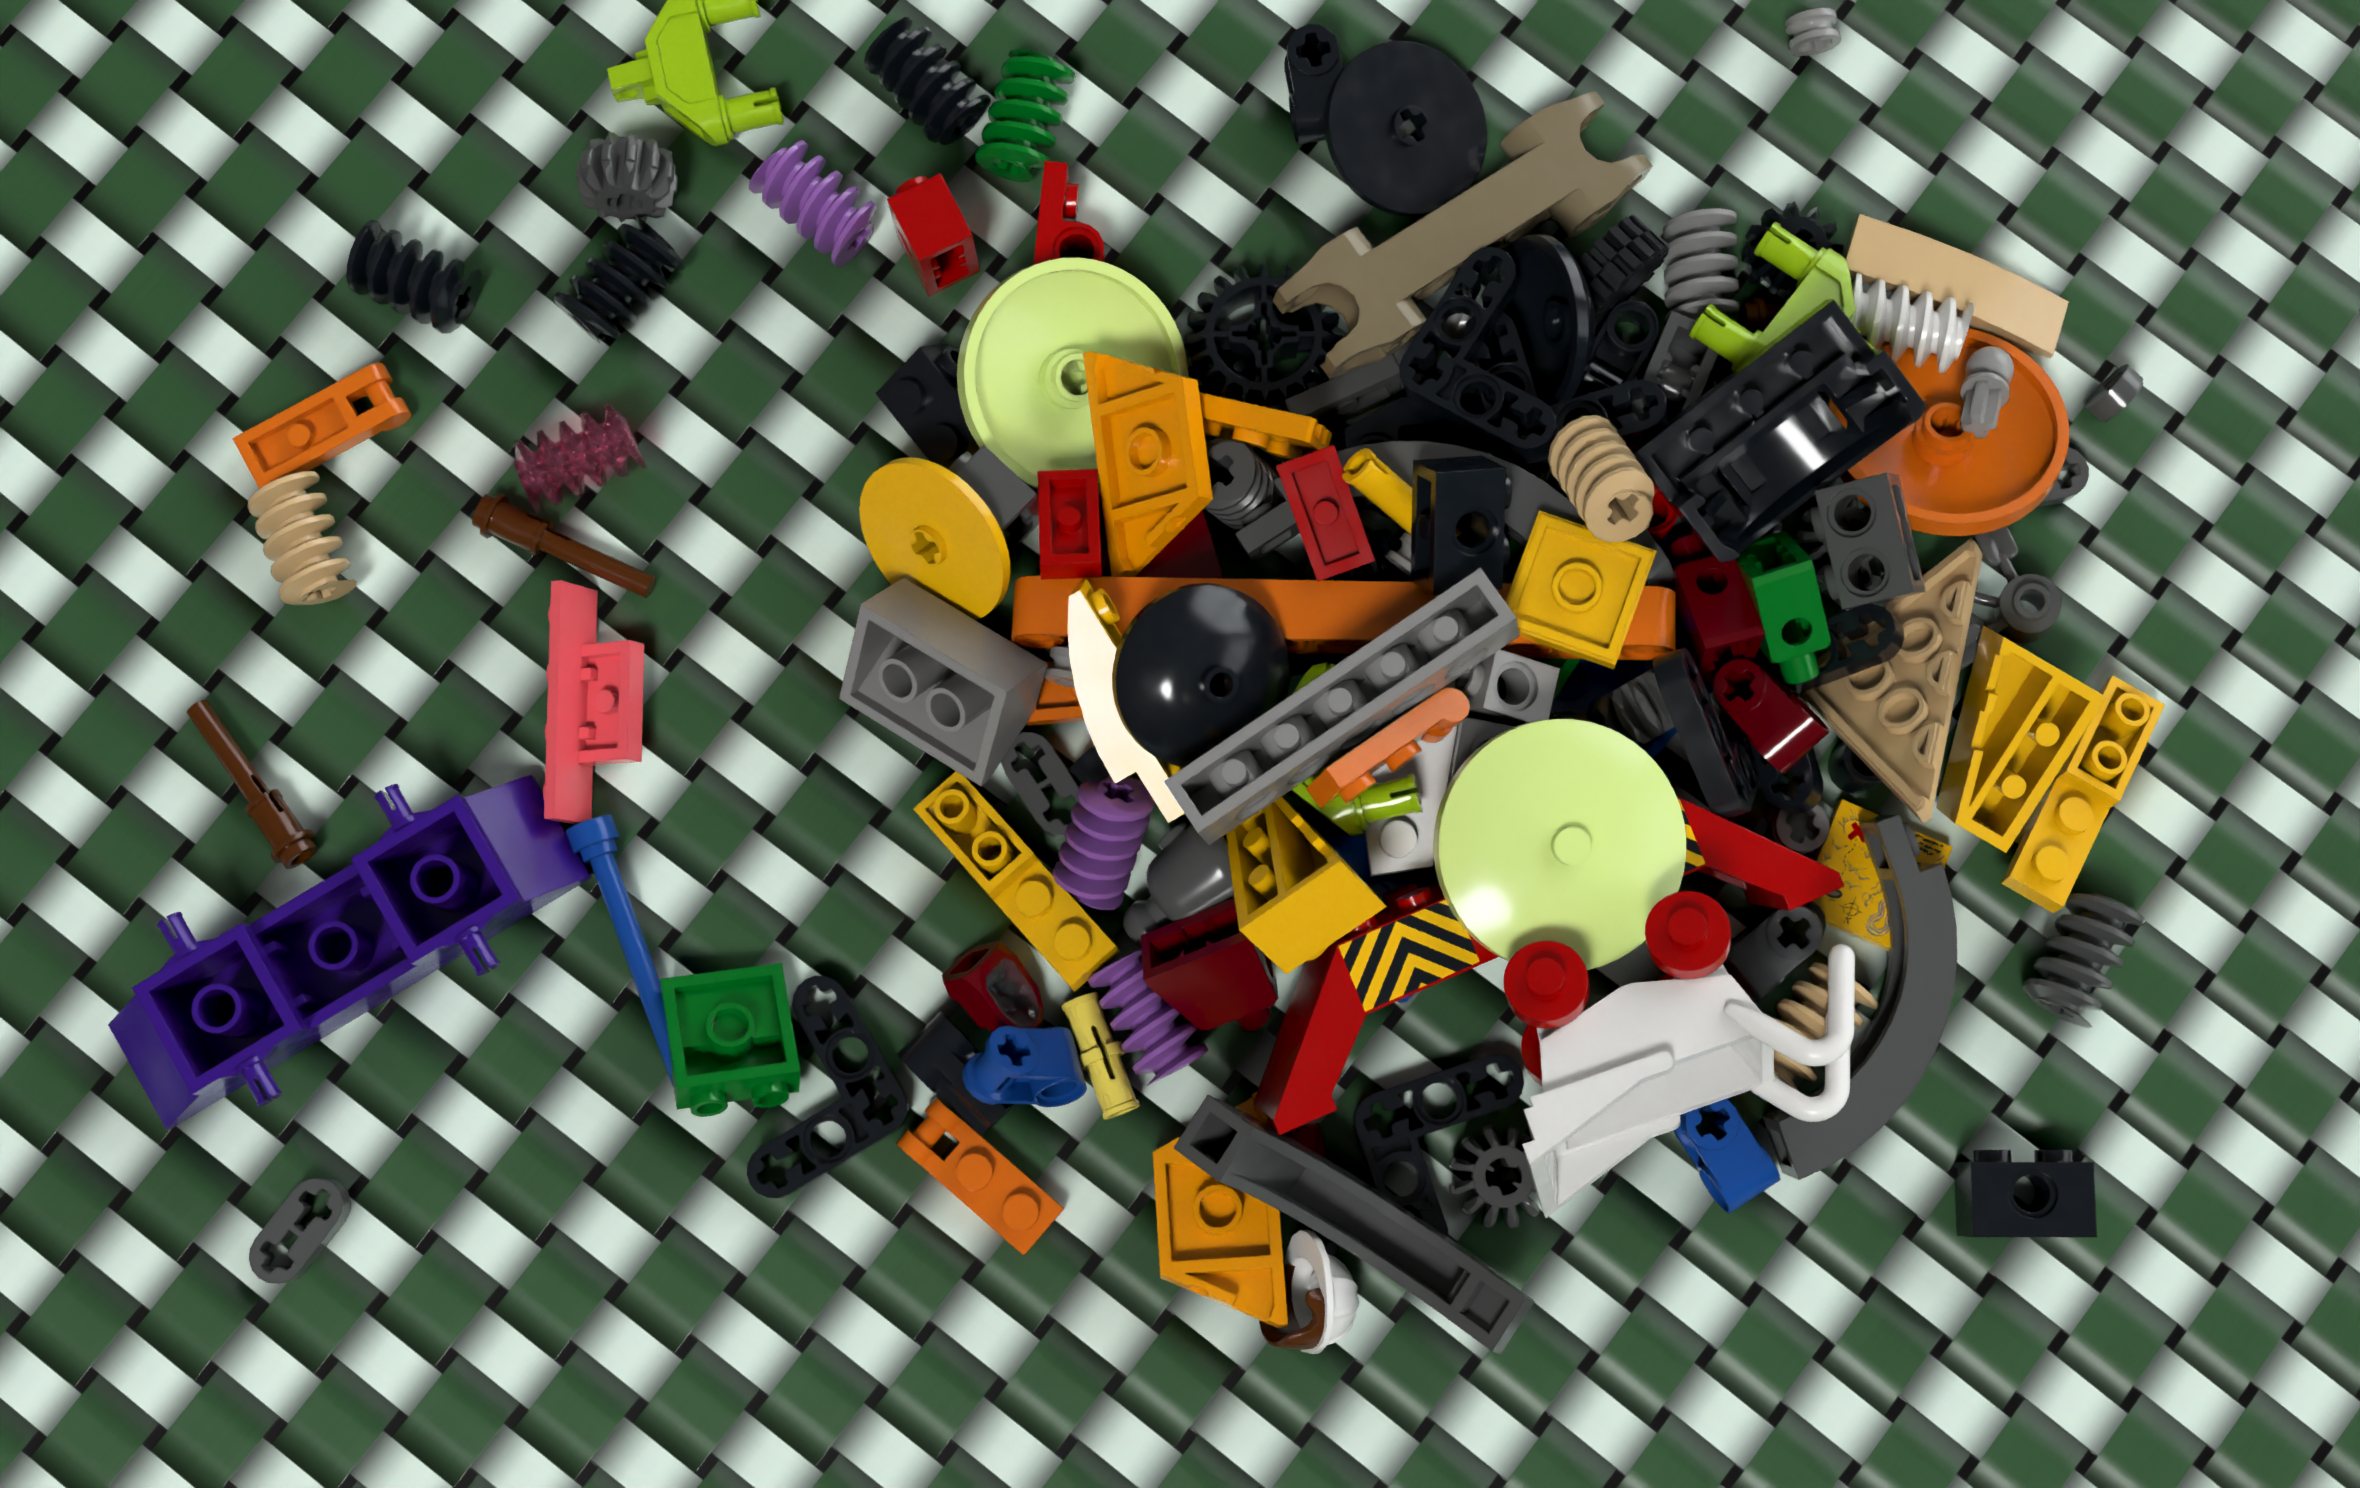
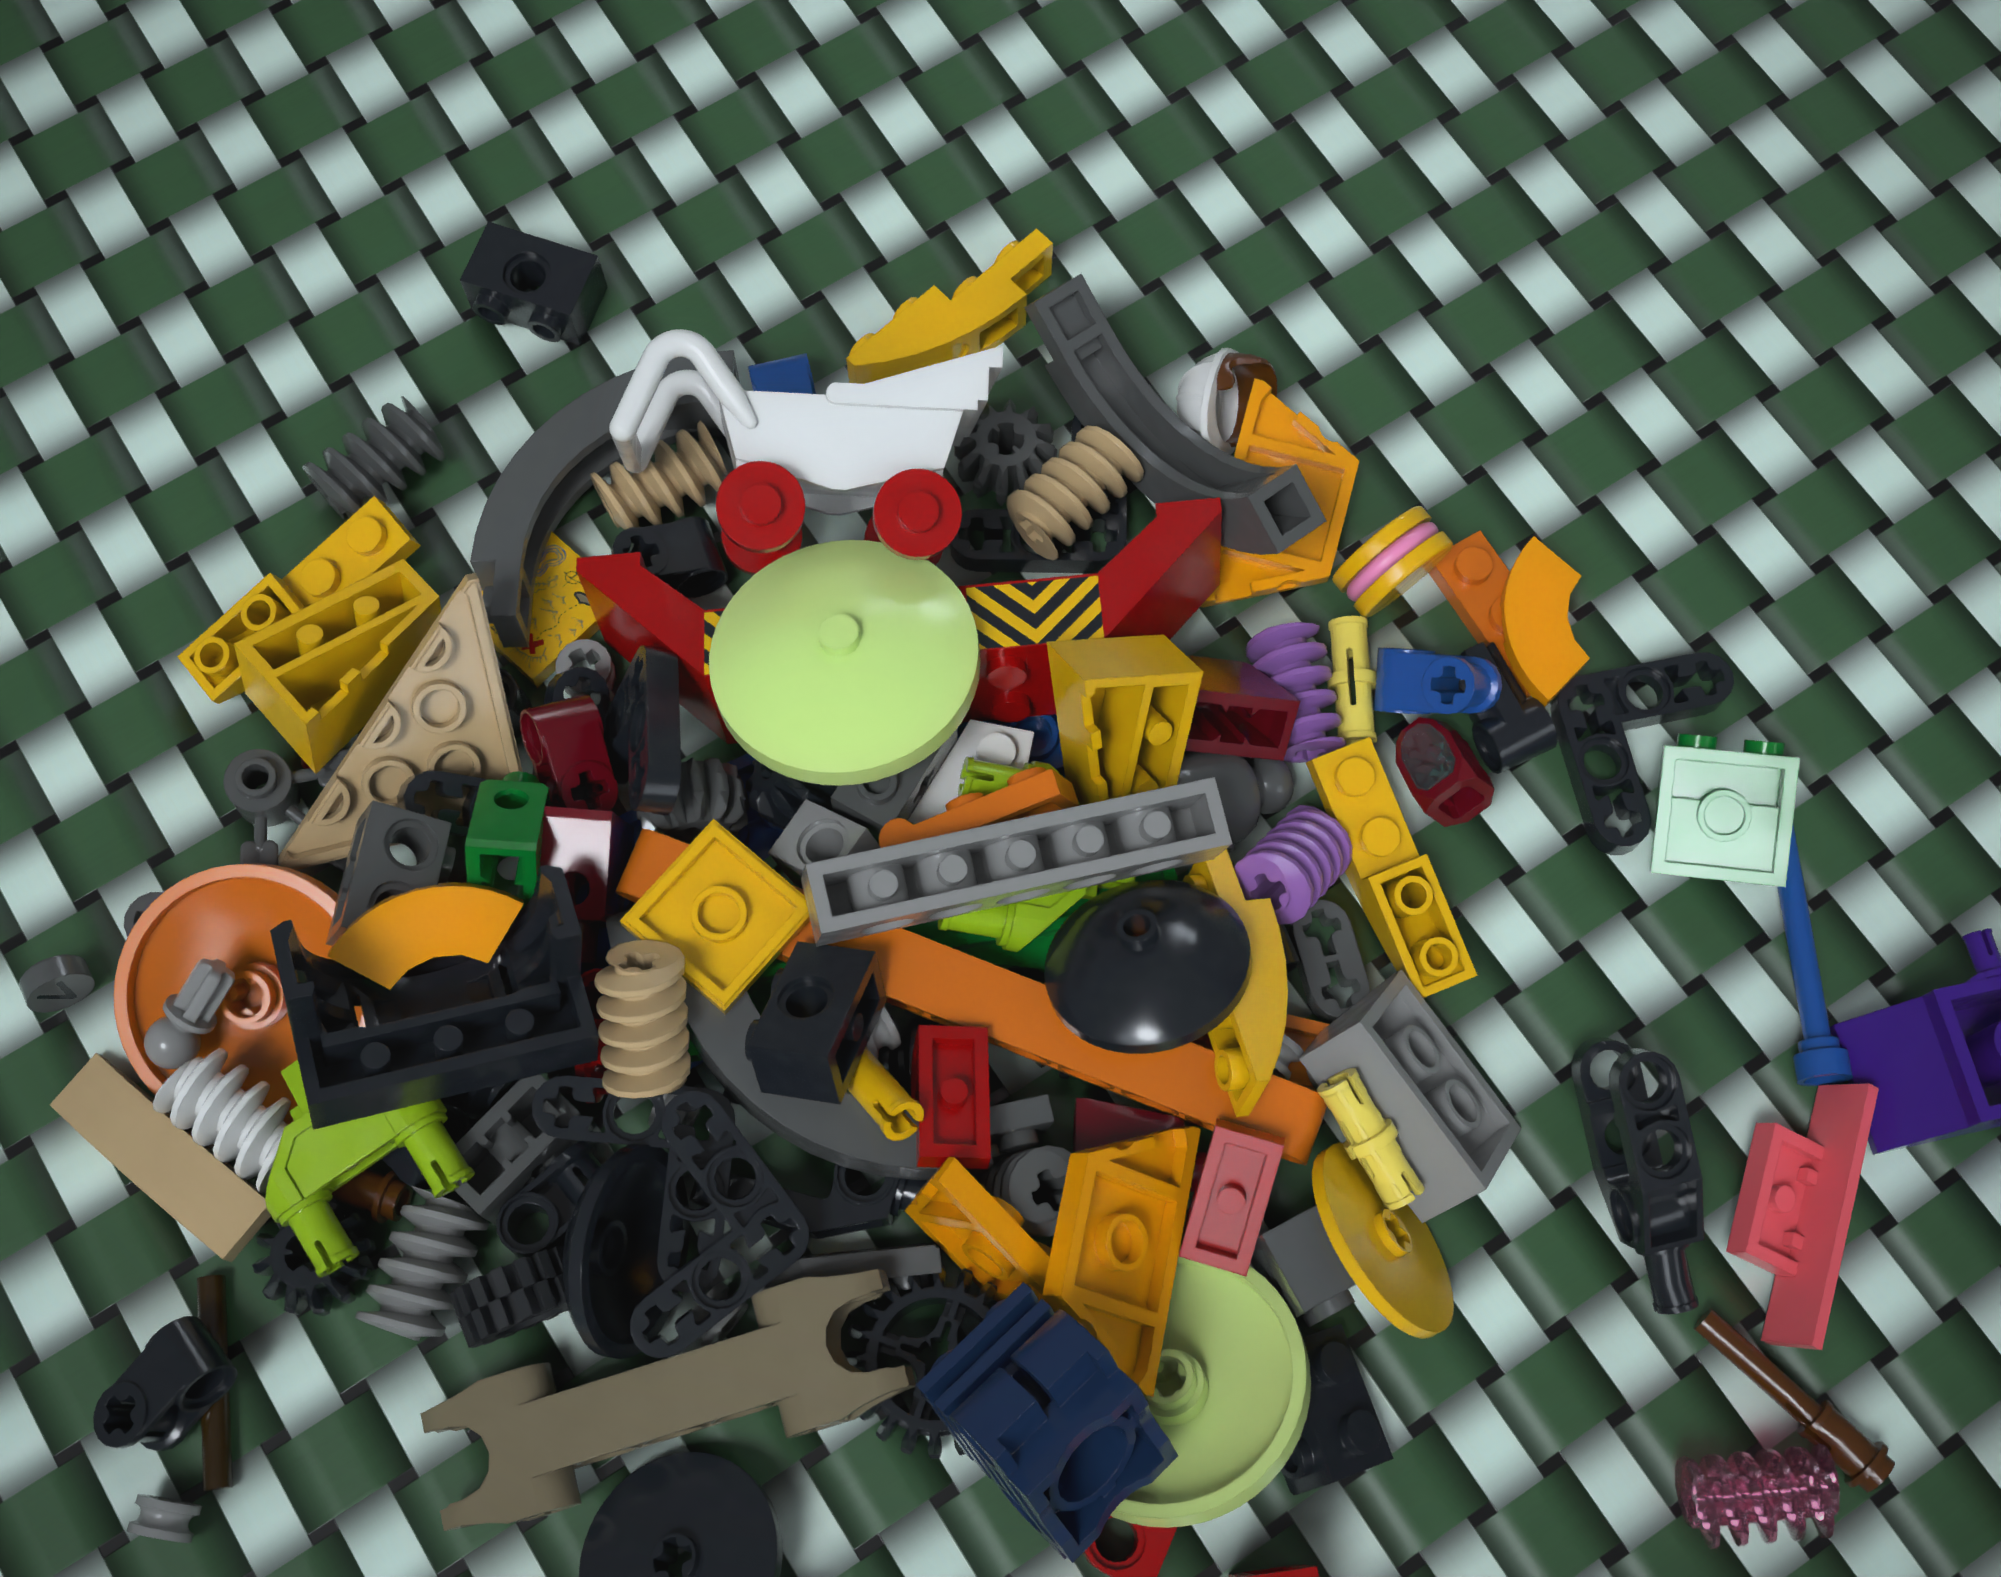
camera: 160 degrees left, 10 degrees down
none -> black piece [93,1316,238,1451]
none -> dark brown bar [197,1275,233,1491]
none -> light orange tile [327,882,524,990]
none -> yellow slope [846,228,1053,384]
none -> dark blue piece [916,1282,1178,1563]
none -> tan piece [1006,425,1144,560]
none -> light yellow pin [1317,1068,1425,1210]
none -> yellow head [1332,506,1453,618]
none -> light orange tile [1500,536,1590,707]
none -> black piece [1571,1037,1704,1315]

